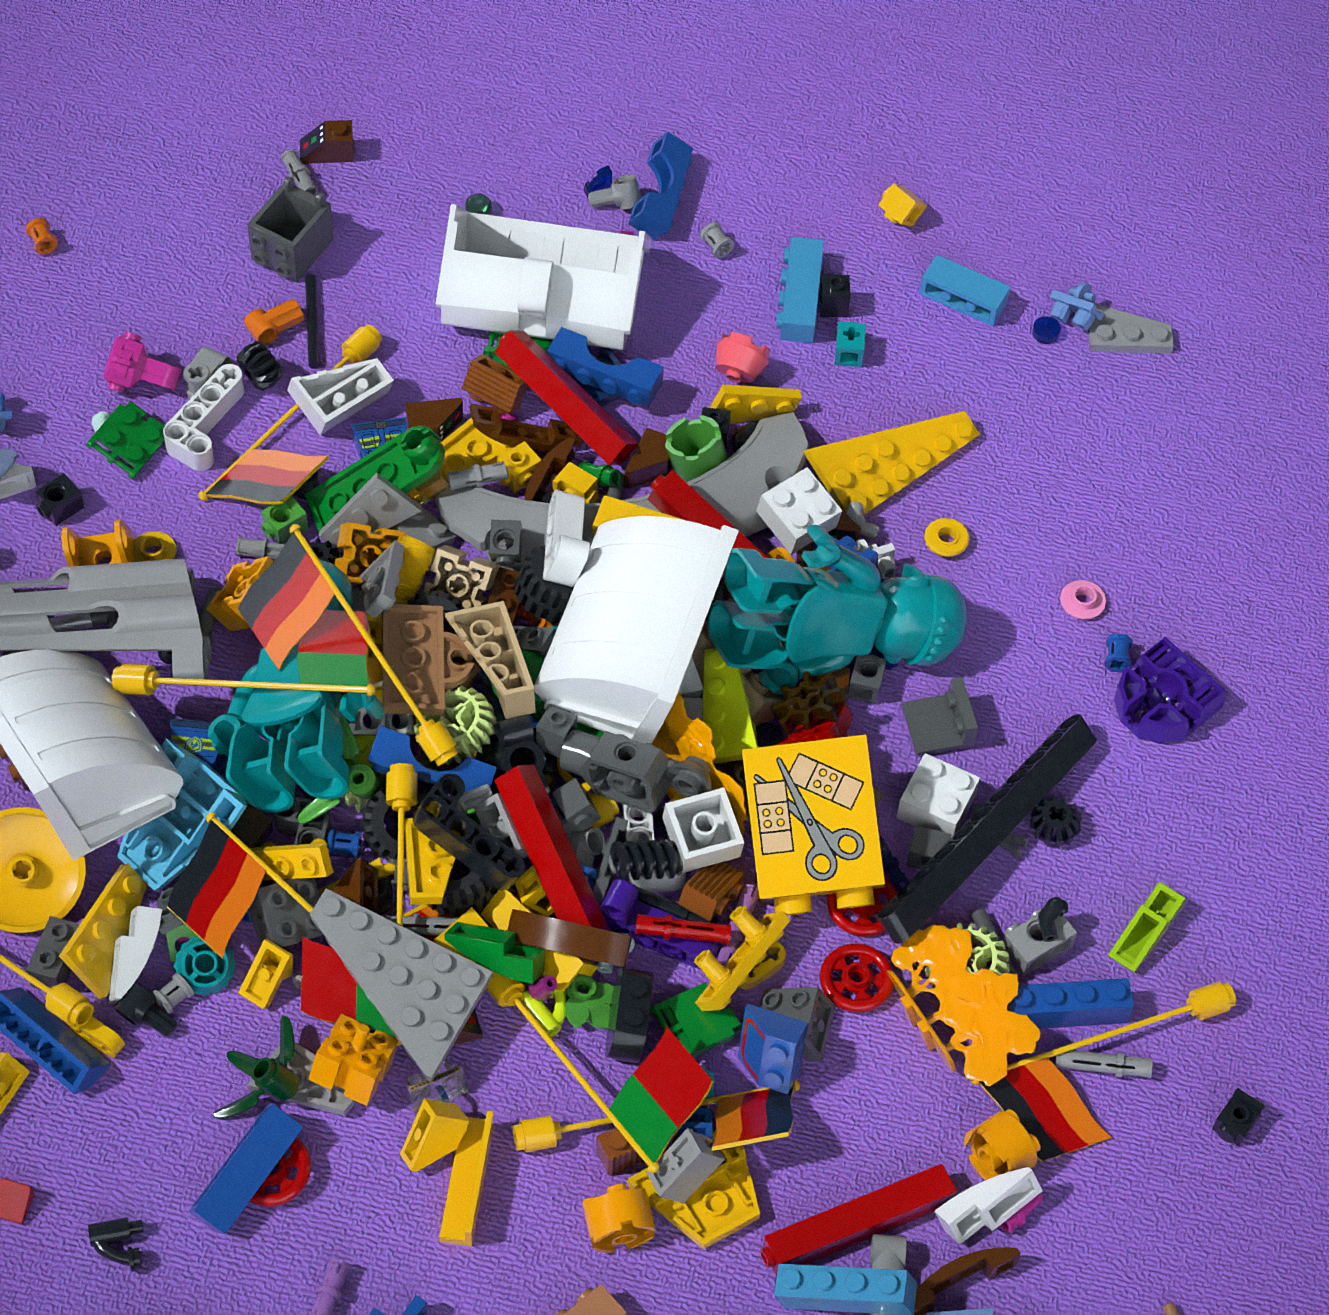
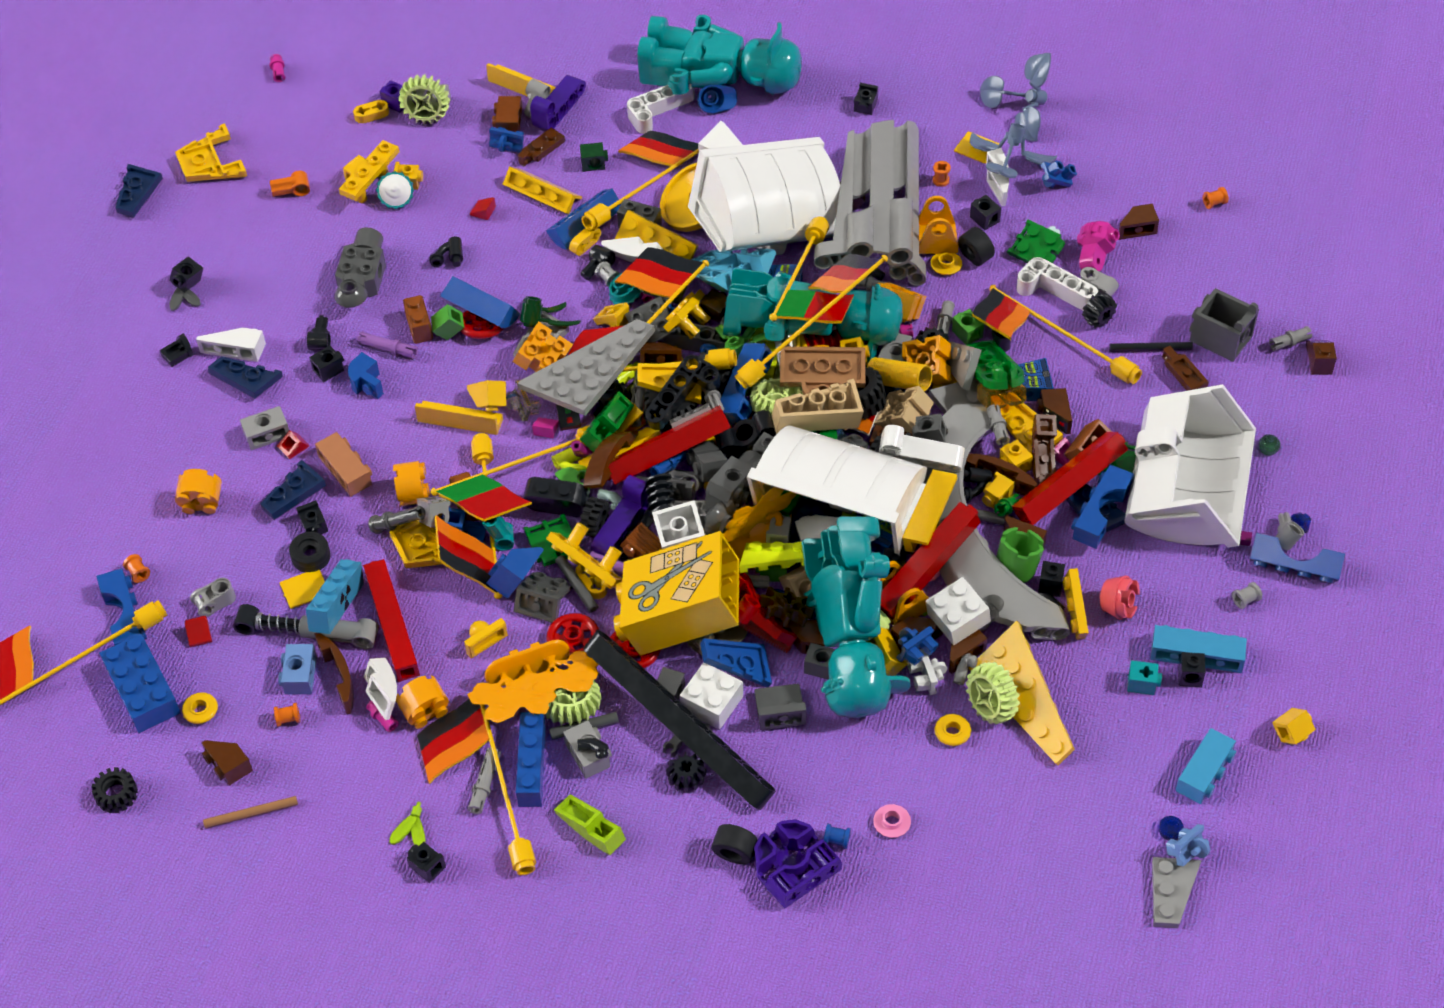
camera: 100 degrees right, 5 degrees down
orange piece [244,299,304,346] -> none
white wedge [287,358,394,435] -> none
light grey wing [360,540,405,618] -> none
red pin [635,914,731,945] -> none
clear blue piece [879,836,909,891] -> none
none -> dark grey pin [368,506,425,534]
none -> lime piece [390,801,426,846]
none -> dark orange brick [403,295,433,344]
none -> bright green brick [431,304,464,340]
none -> yellow tile [464,618,508,658]
none -> dark pink slope [532,417,559,438]
none -> dark grey piece [555,555,599,613]
none -> black tyre [579,497,610,538]
none -> blue wing [700,638,772,687]
none -> black tyre [711,824,758,864]
none -> black tyre [958,227,995,266]
none -> yellowish green gear [965,662,1020,724]
none -> reddish brown slope [1119,203,1159,240]
none -> reddish brown hinge [1161,346,1209,391]

